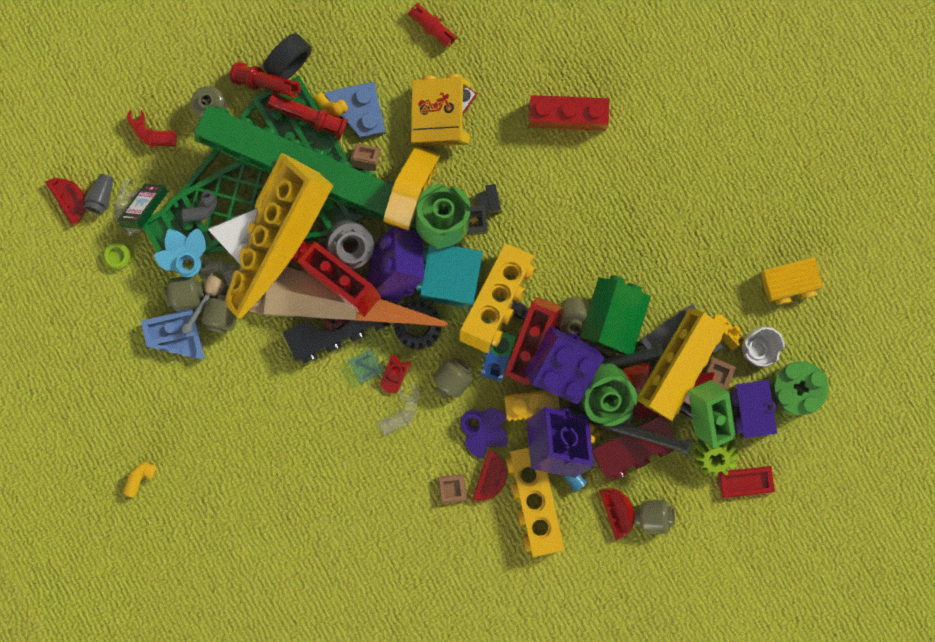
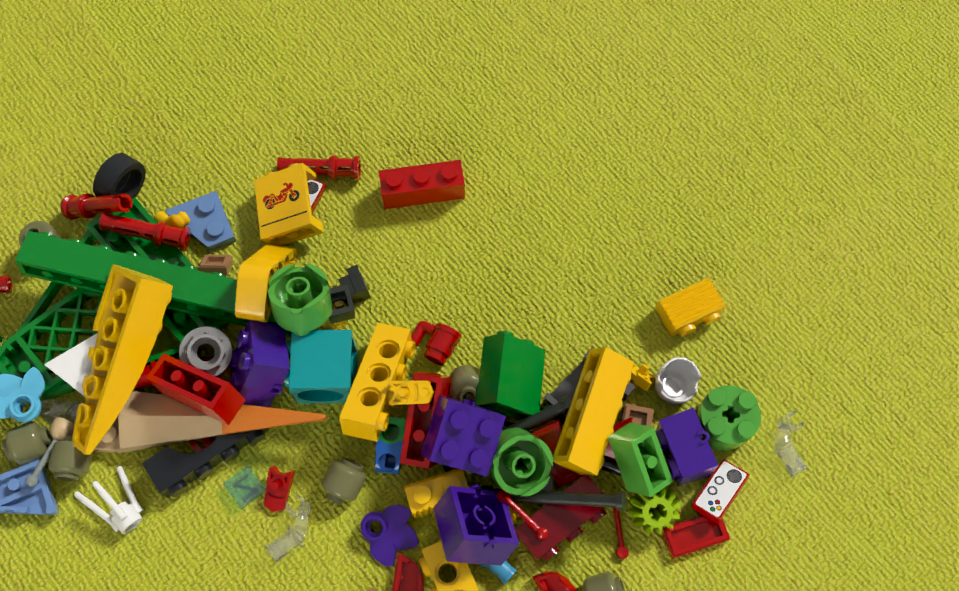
camera: 10 degrees left, 15 degrees down
dark grey arm [182,192,217,222] -> none
black tyre [394,301,441,350] -> none
red pin [408,3,457,49] -> none
none -> white plant [74,466,144,534]
none -> red pin [277,155,361,180]
none -> yellow piece [389,381,434,405]
none -> red piece [411,321,462,366]
none -> red hinge [497,489,548,540]
none -> red hinge [613,507,629,559]
none -> tile [692,459,750,524]
none -> clear piece [773,411,808,477]

